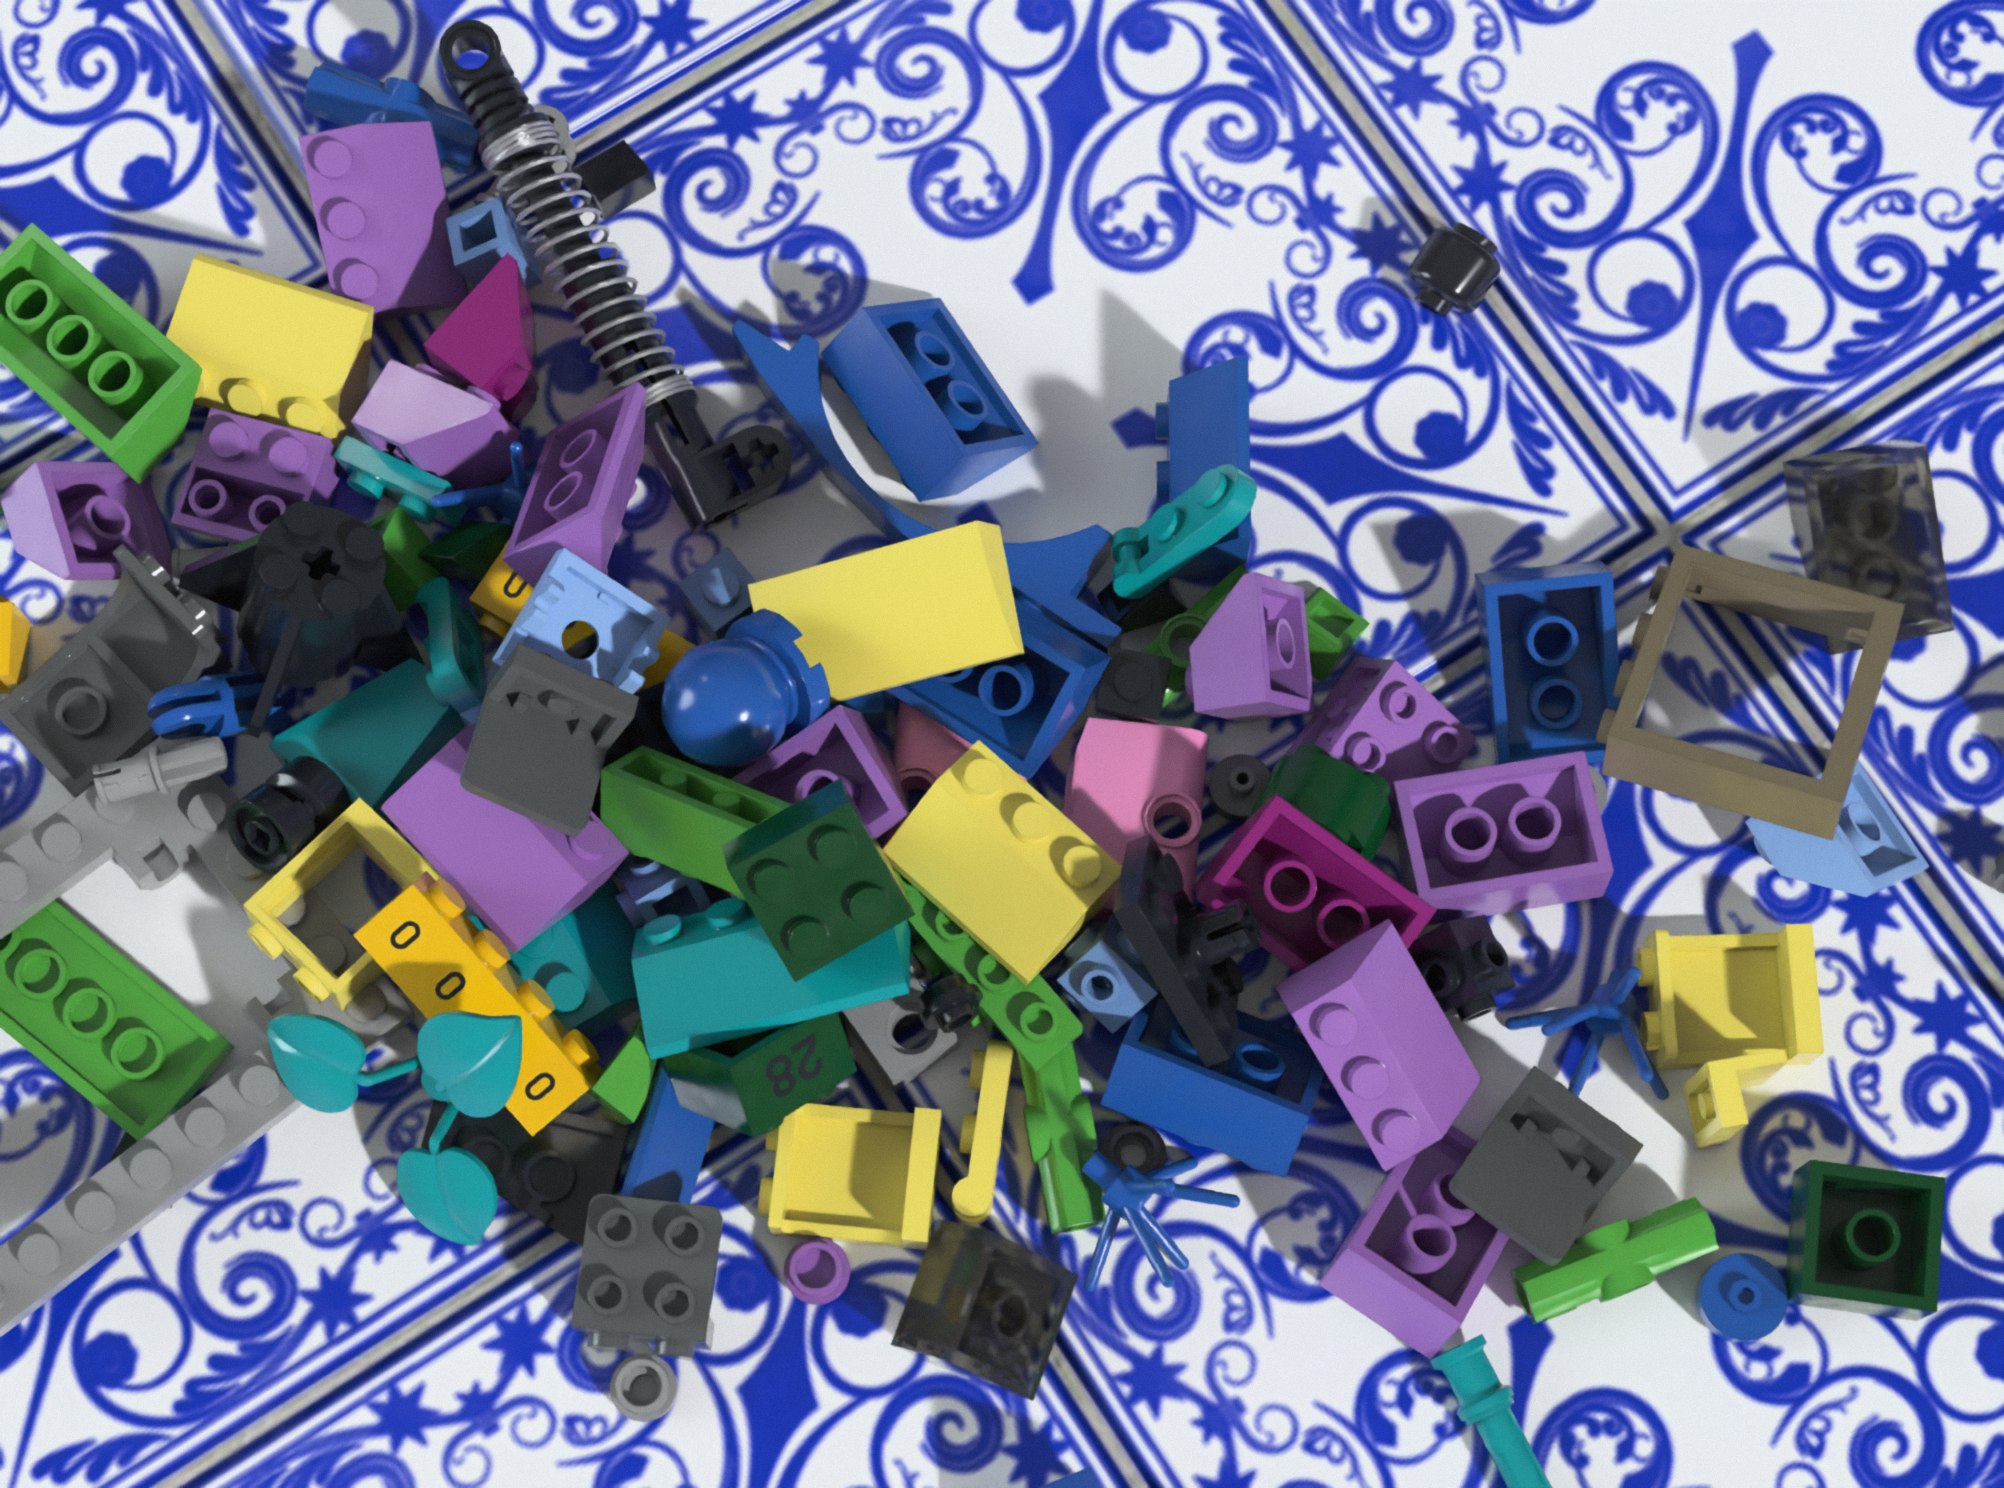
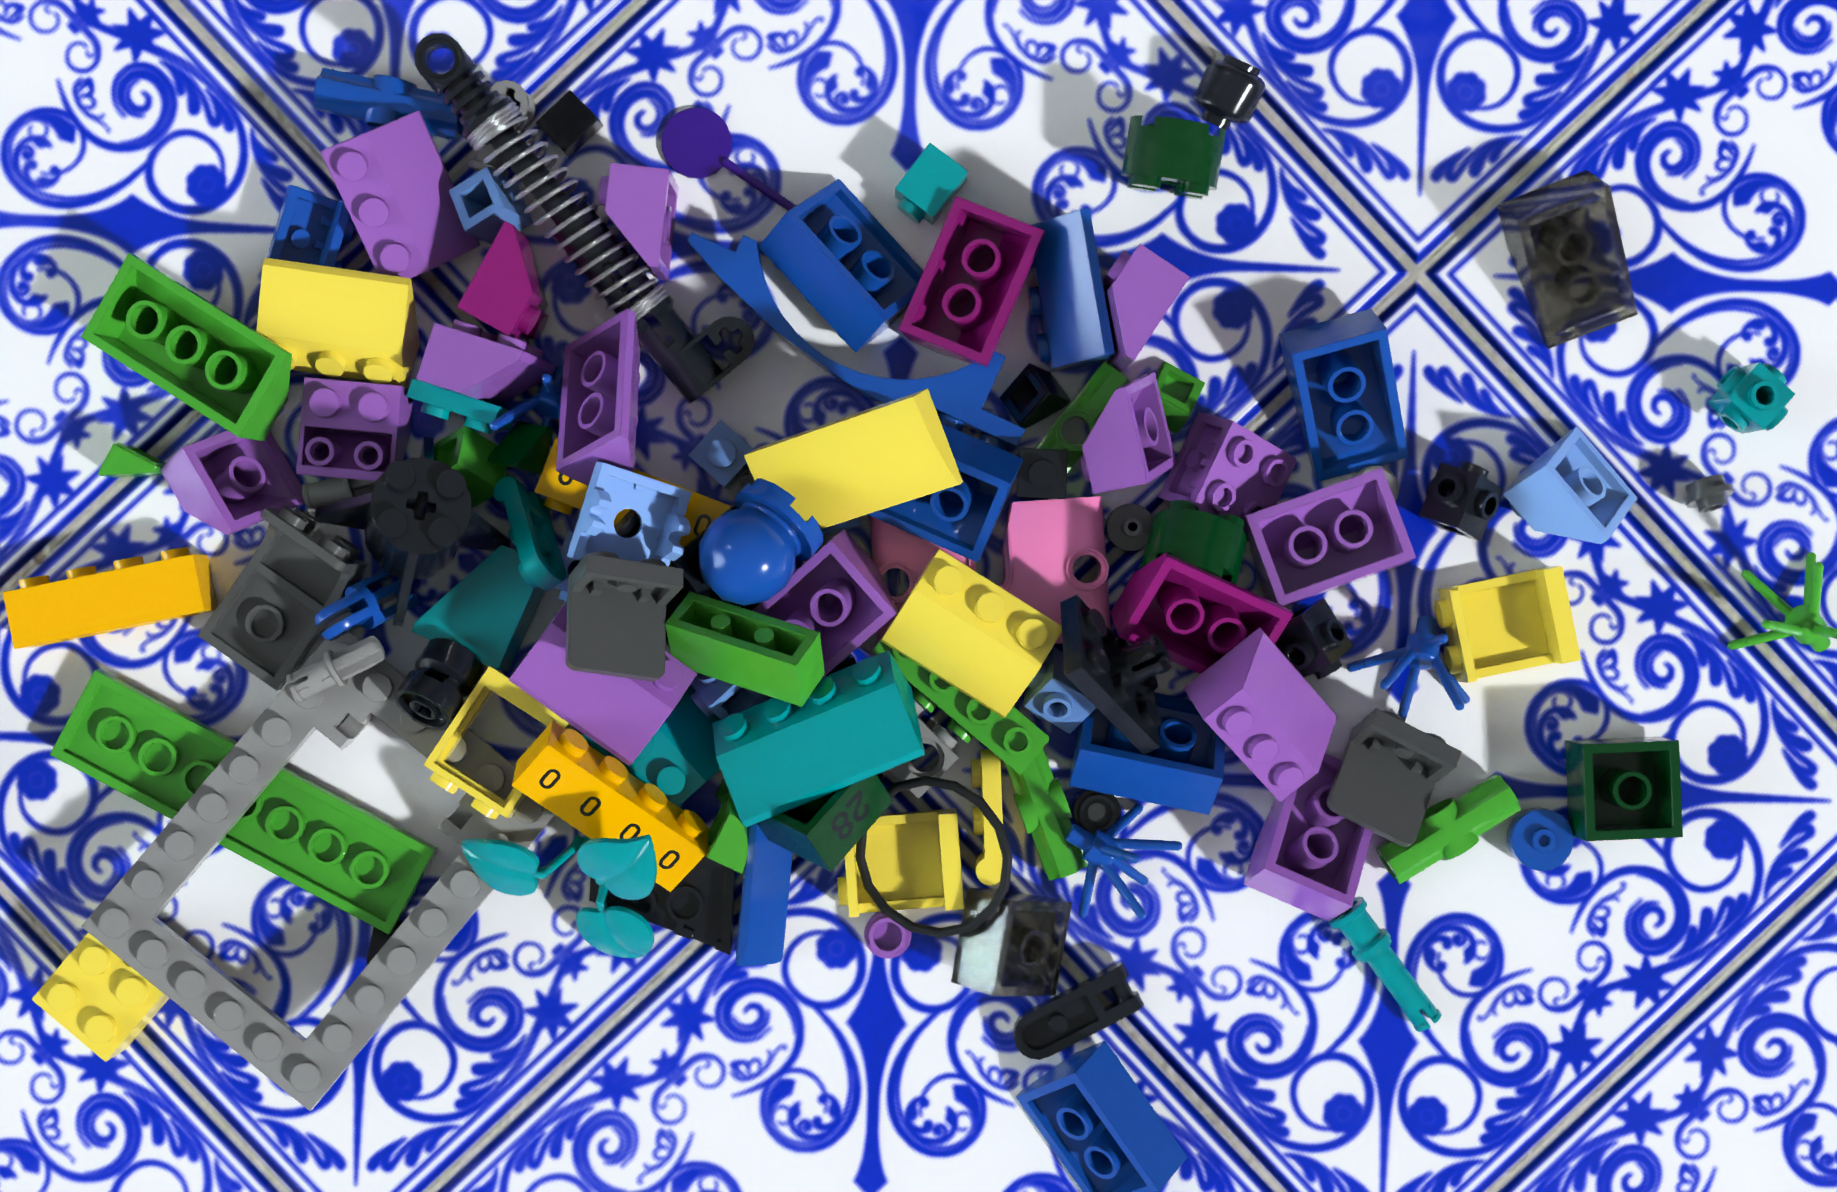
camera: 10 degrees left, 15 degrees up
dark grey bracket [571,1194,723,1360] -> none
light grey plate [610,1354,678,1422] -> none
dark green brick [722,778,915,982] -> none
black plate [918,974,983,1033] -> none
teal plate [1111,464,1257,599] -> none
dark tan window [1596,544,1905,841] -> none
light yellow panel [1682,1049,1788,1149] -> none
none -> blue bracket [261,185,355,275]
none -> medium lavender slope [598,163,679,281]
none -> dark purple piece [662,108,797,211]
none -> black piece [855,776,1012,938]
none -> teal brick [895,143,968,225]
none -> magenta slope [898,196,1046,367]
none -> black plate [1013,962,1144,1060]
none -> medium lavender slope [1102,244,1190,373]
none -> dark green brick [1121,115,1226,199]
none -> black brick [1418,461,1503,542]

